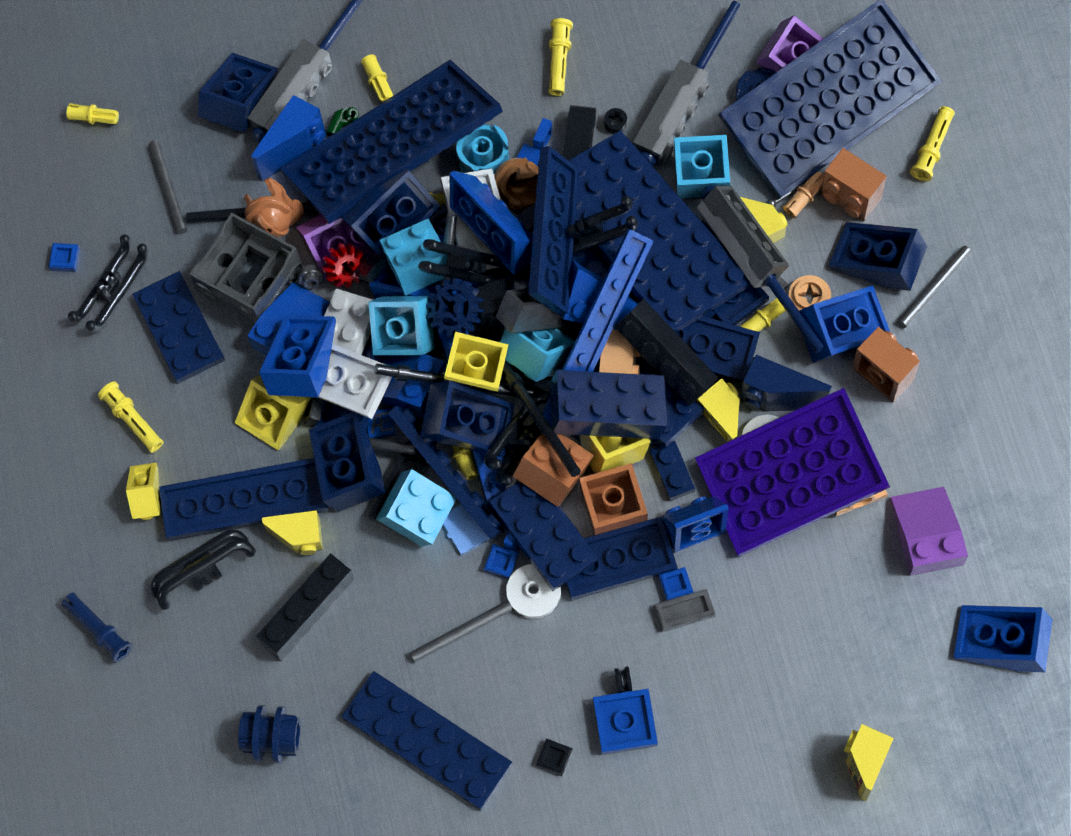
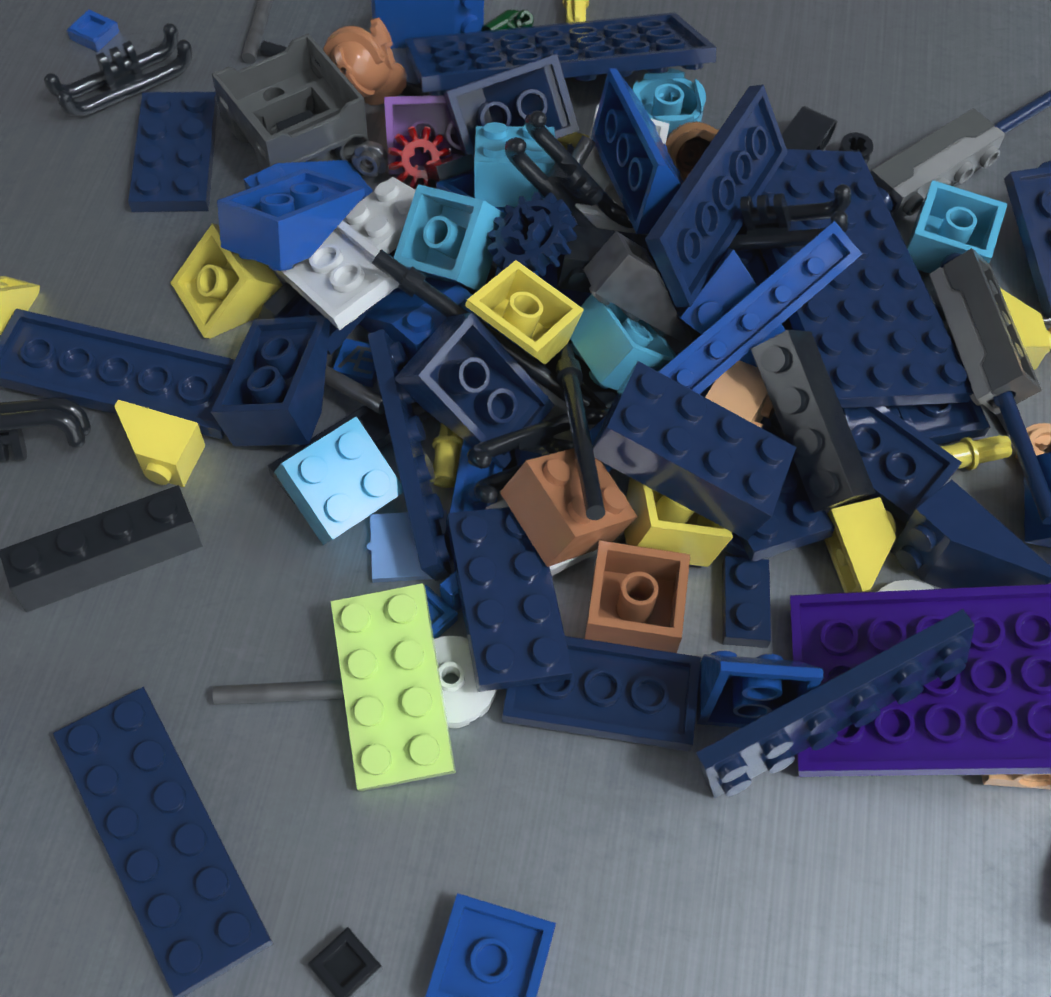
camera: 15 degrees right, 10 degrees down
light yellow pin [98,381,164,453] -> none
light yellow pin [548,18,573,97] -> none
black bush [614,666,632,693] -> none
flat silver tile [654,589,716,633] -> none
blue tile [659,567,694,601] -> none
none -> yellowish green plate [331,583,456,791]
none -> dark blue plate [696,609,975,798]

